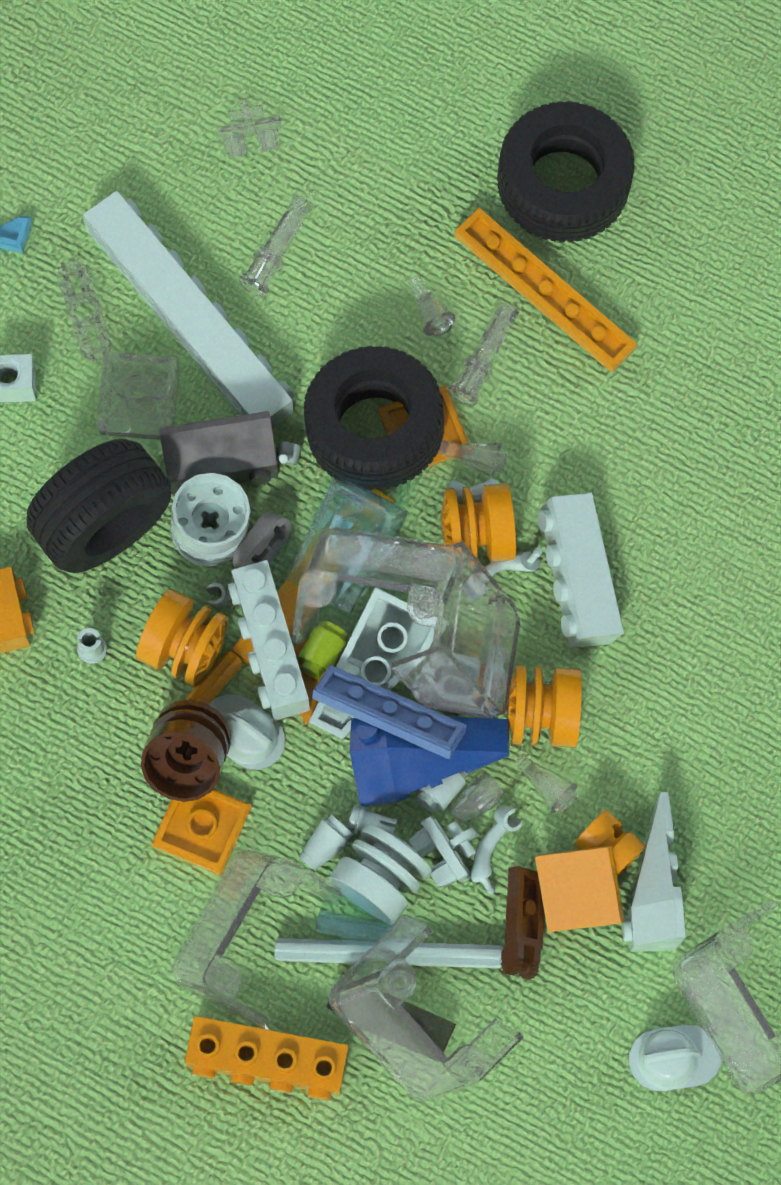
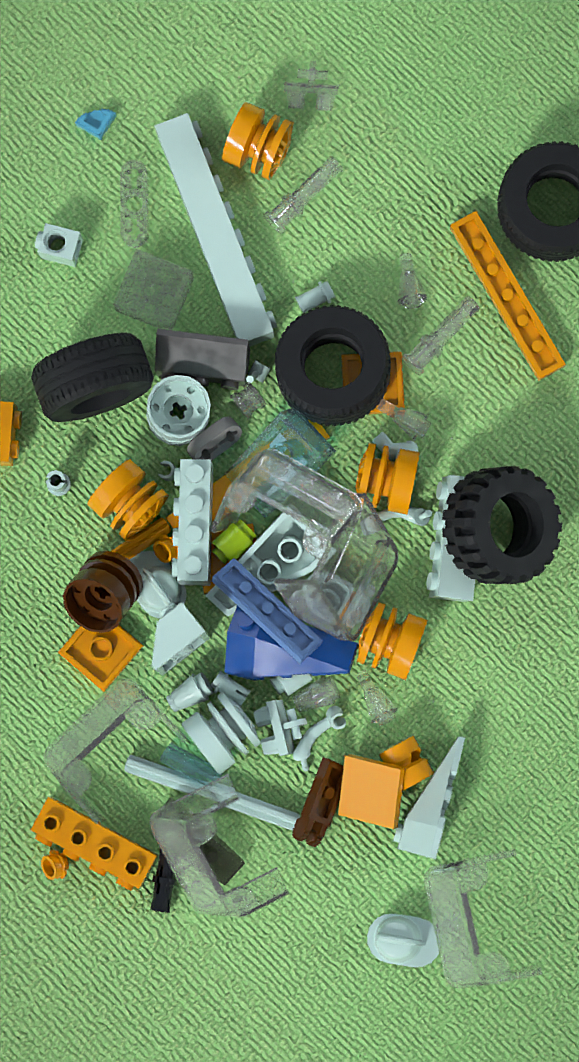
camera: 30 degrees right, 10 degrees up
none -> light orange plate [41,850,69,880]
none -> black pin [150,848,179,913]
none -> light aqua slope [152,602,210,676]
none -> light orange plate [153,534,178,563]
none -> light orange wheel [222,102,294,180]
none -> clear wheel [230,382,267,420]
none -> light aqua pin [295,281,335,313]
none -> black tyre [442,466,562,584]

